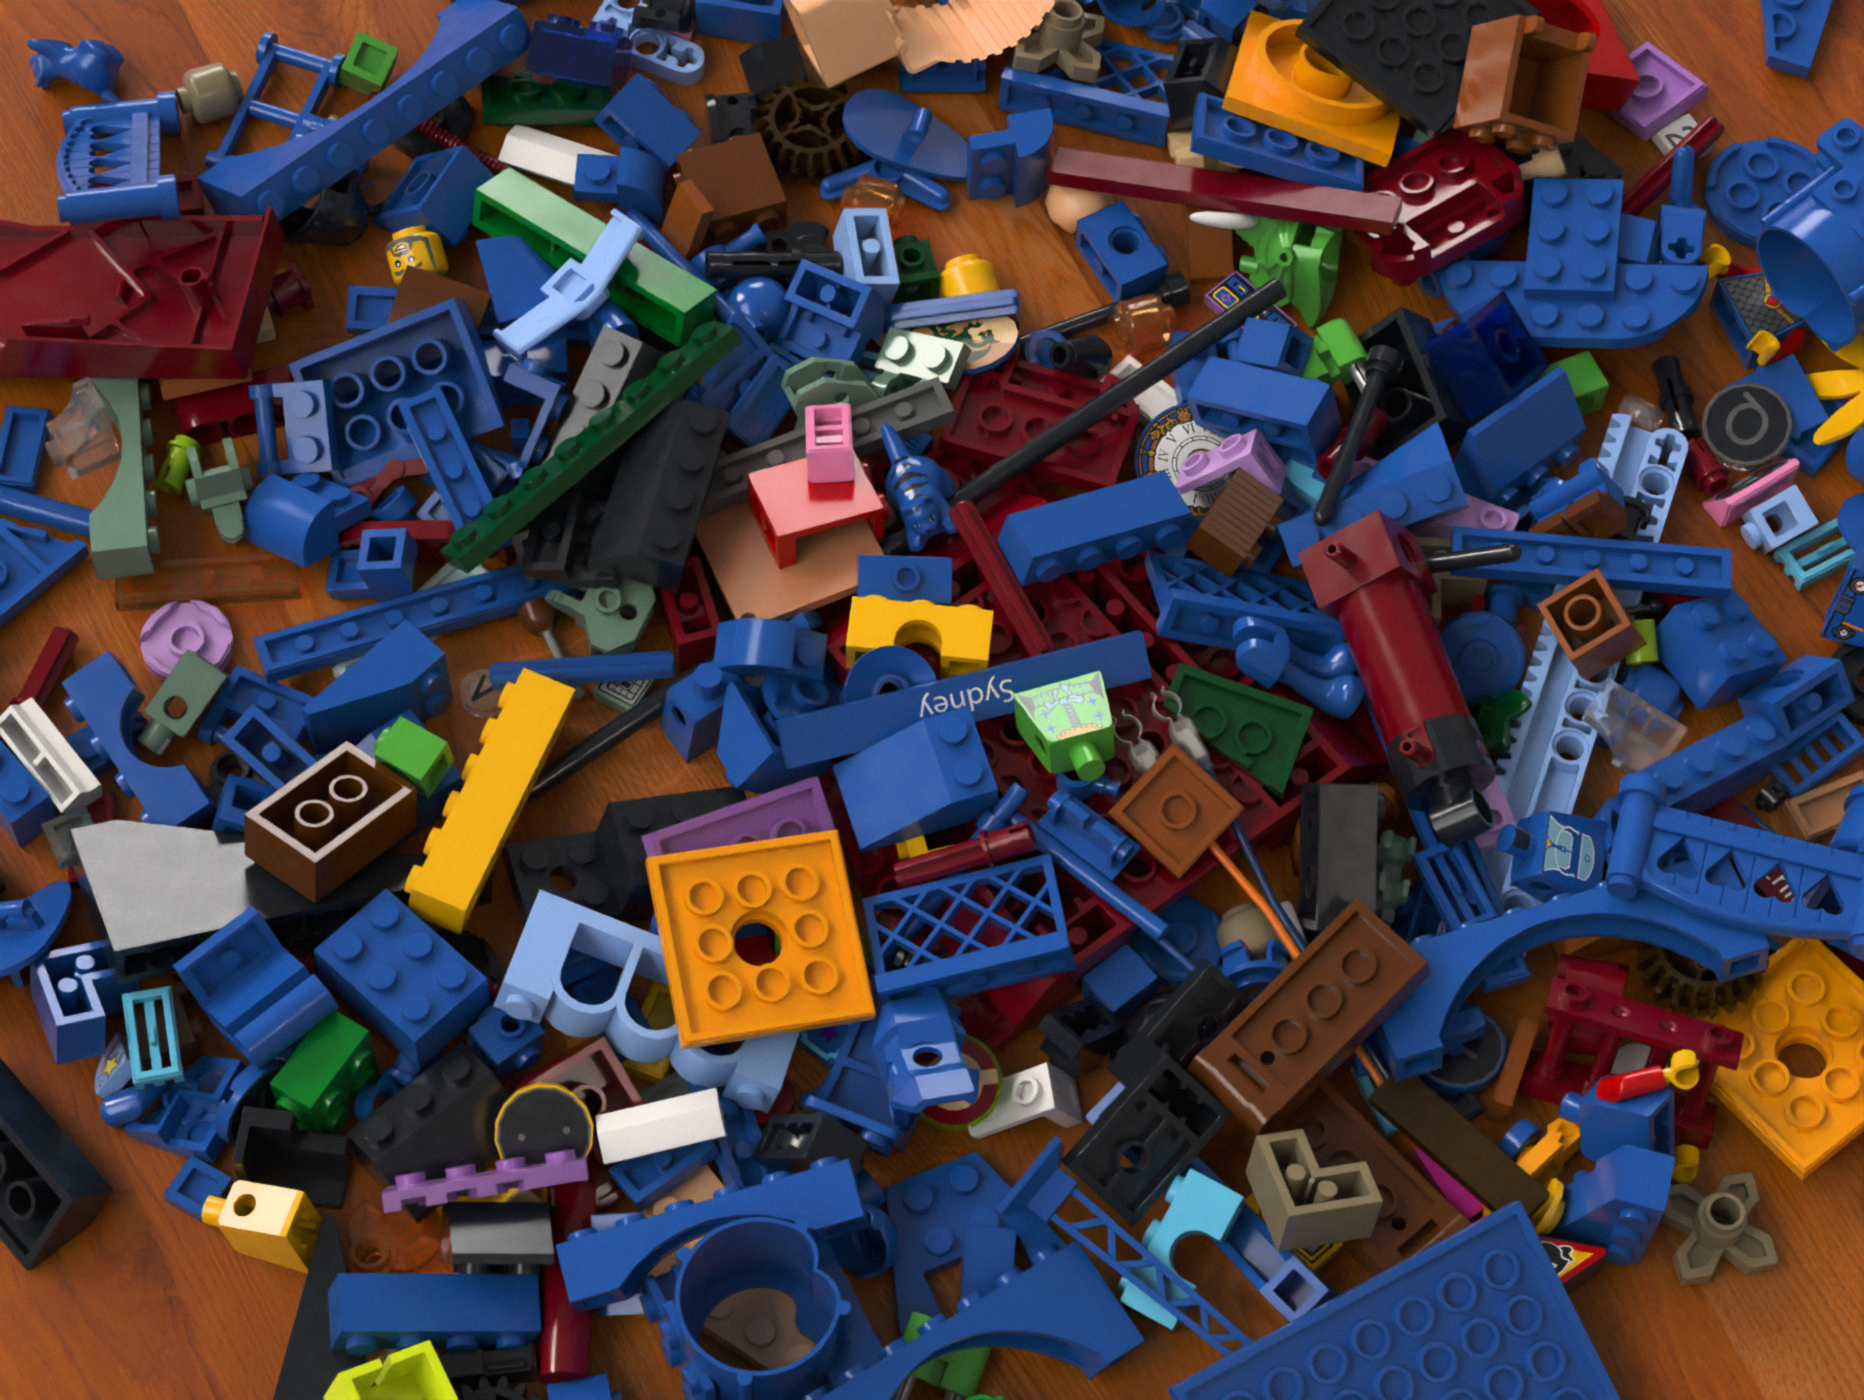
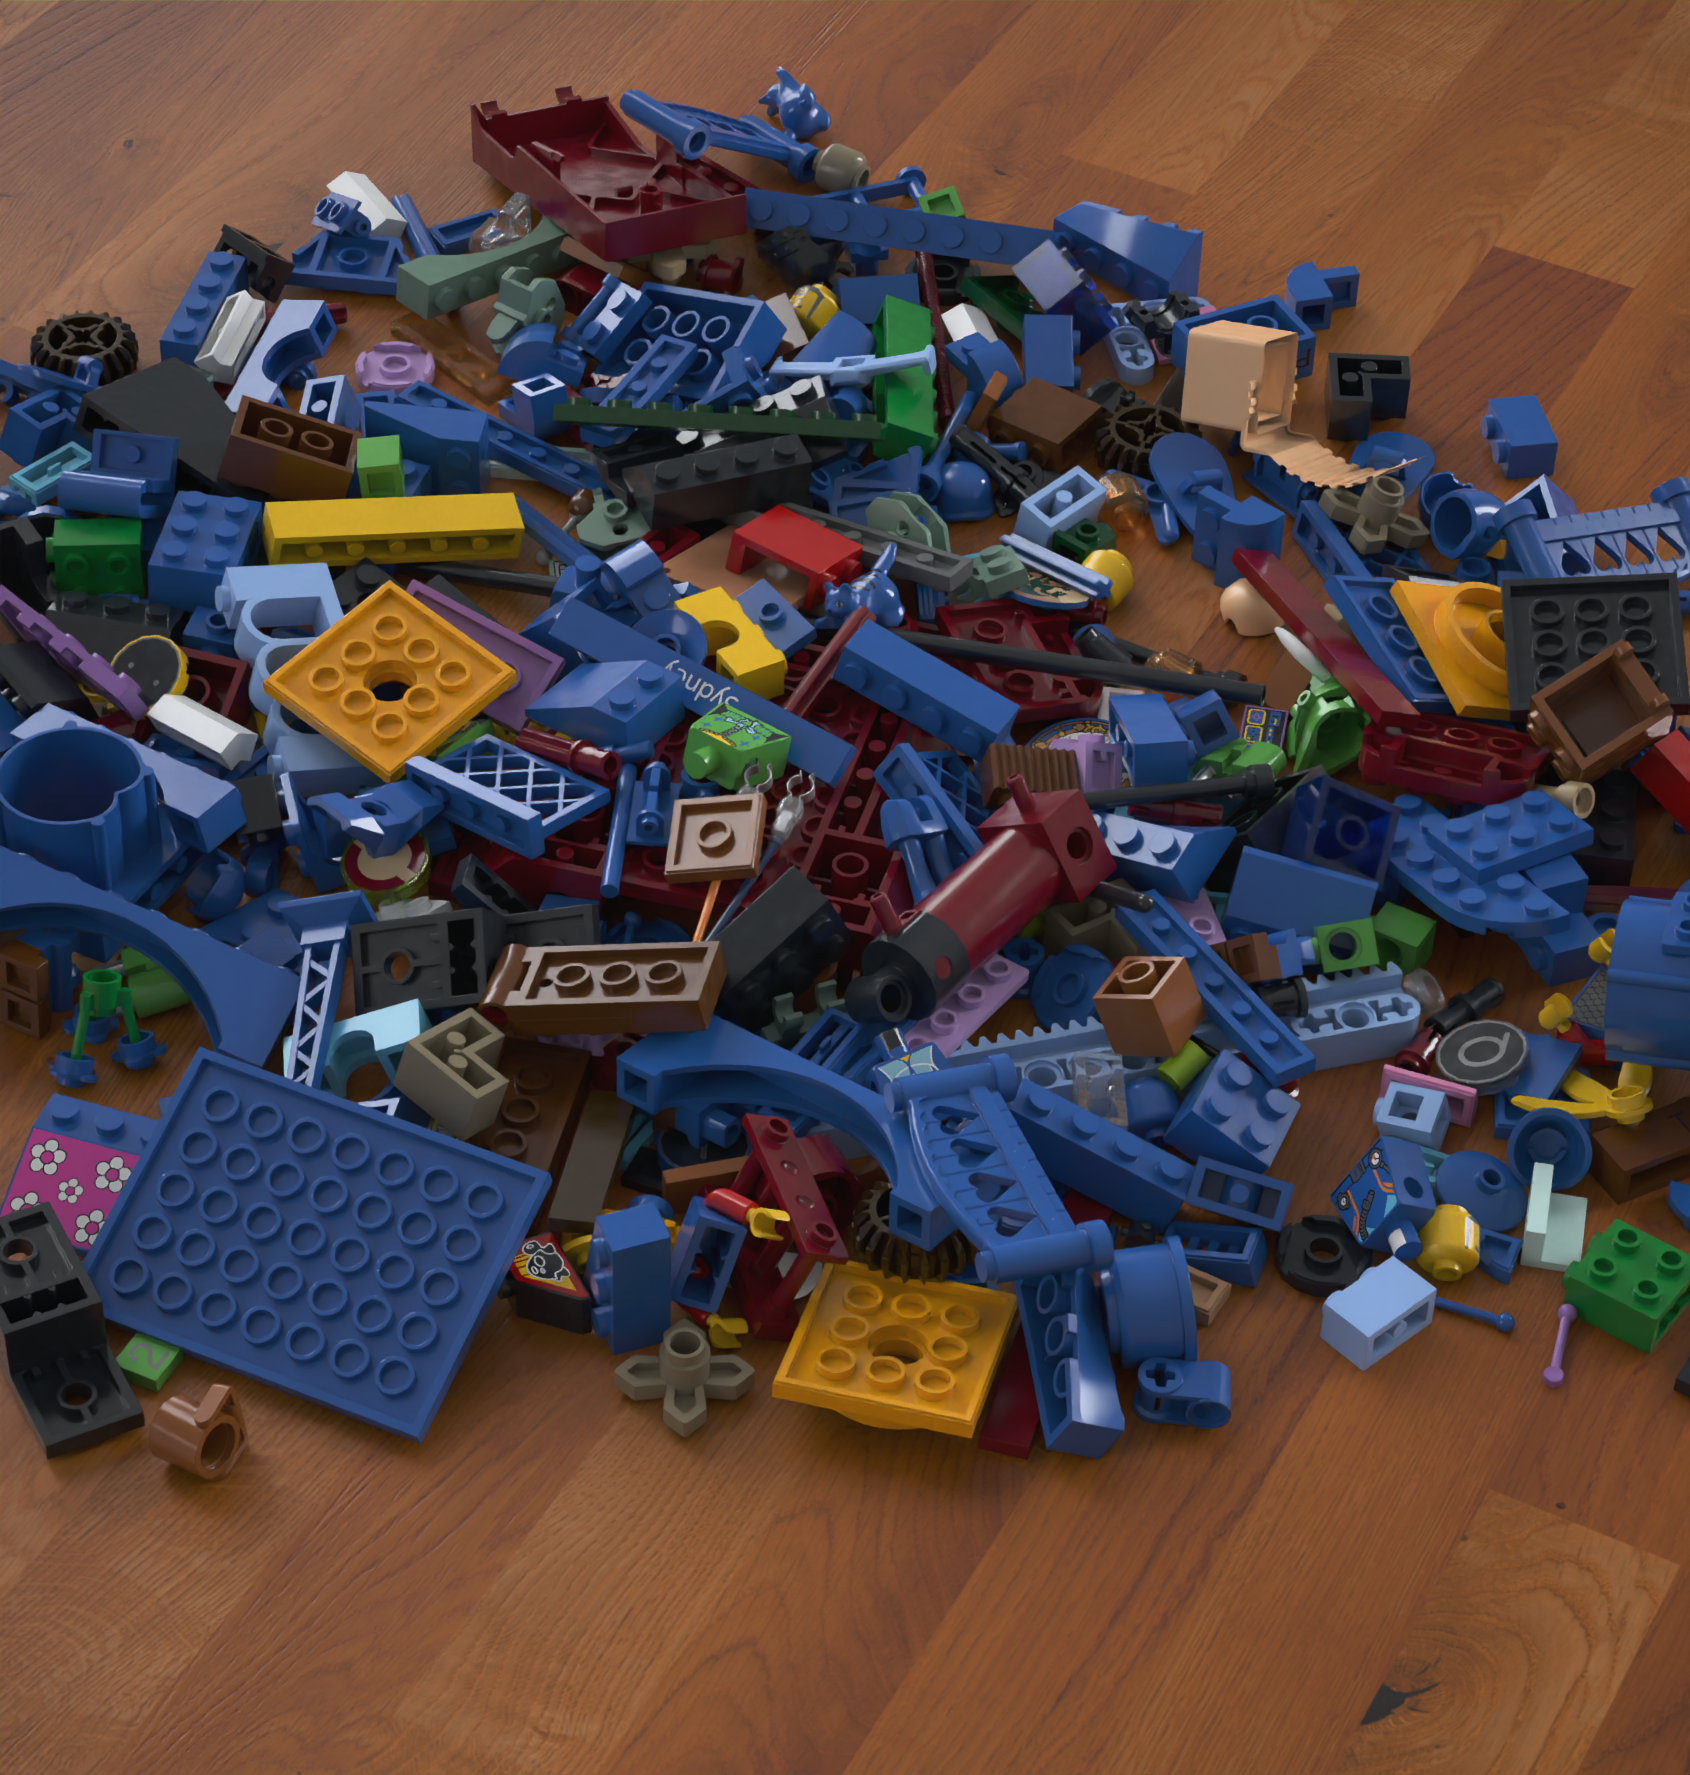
camera: 55 degrees right, 20 degrees down
sand green torso [137,649,229,756] -> none
blue brick [774,258,885,365] -> none
bright pink slope [805,403,854,483] -> none
blue brick [1075,200,1169,302] -> none
dark green wing [1163,663,1314,799] -> none
dark green plate [1468,690,1532,753] -> none
blue piece [1655,204,1706,265] -> none
none -> bright green brick [1310,917,1380,973]

